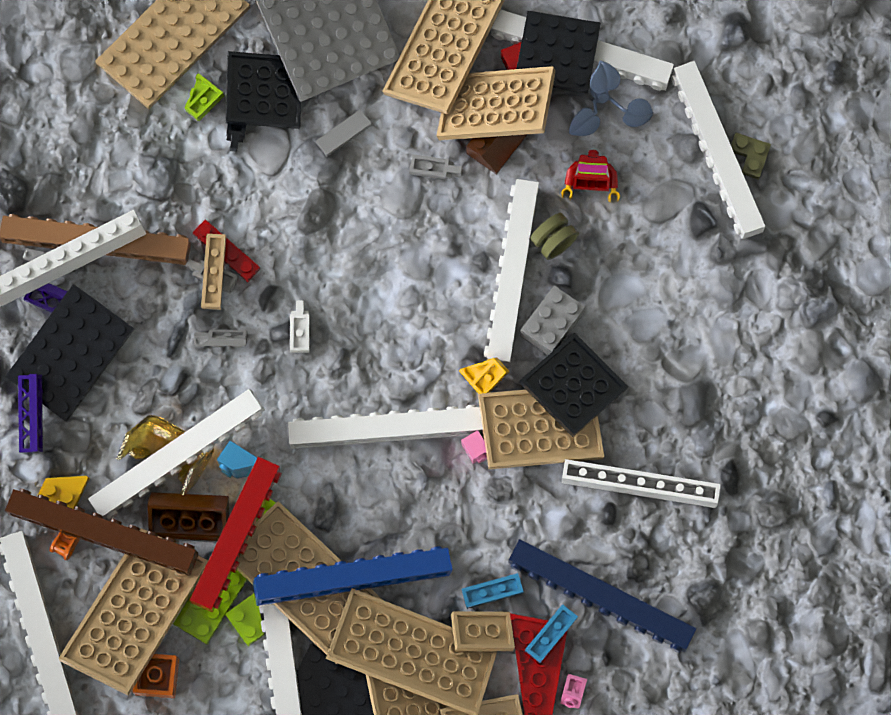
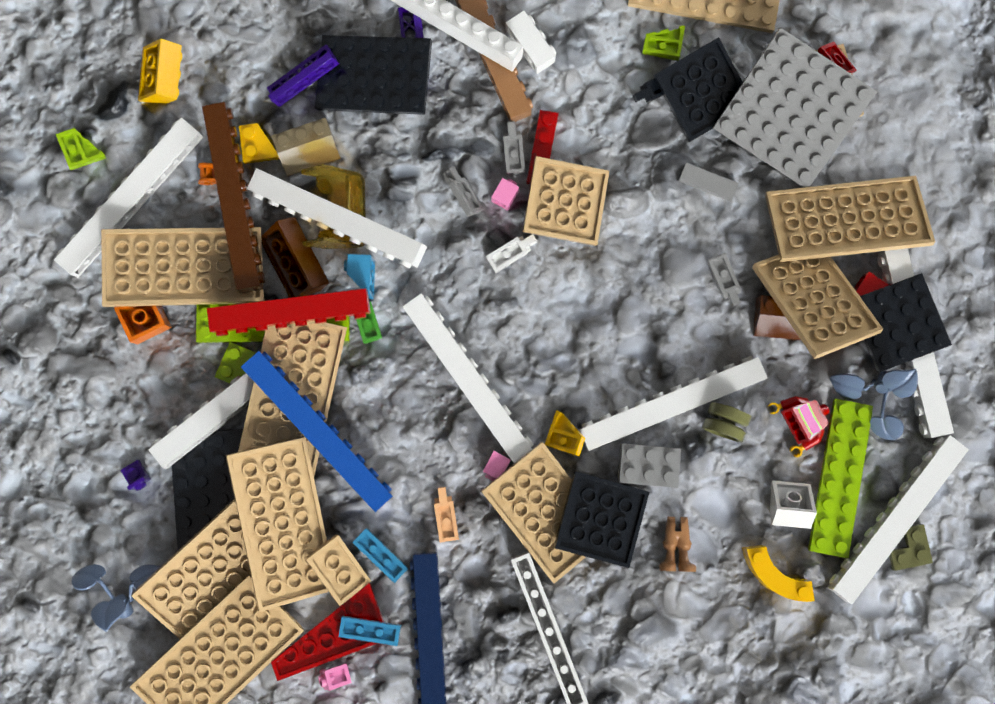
camera: 55 degrees right, 10 degrees up
tan plate [201,234,226,310] -> none
none -> dark tan slope [272,117,341,177]
none -> bright green plate [356,302,383,344]
none -> light nougat hinge [434,487,459,543]
none -> bright pink brick [491,178,519,211]
none -> white brick [505,11,556,74]
none -> tan plate [522,156,609,246]
none -> medium nougat piece [659,516,696,572]
none -> yellow brick [742,545,815,602]
none -> white slope [769,481,817,529]
none -> lime plate [808,398,873,558]

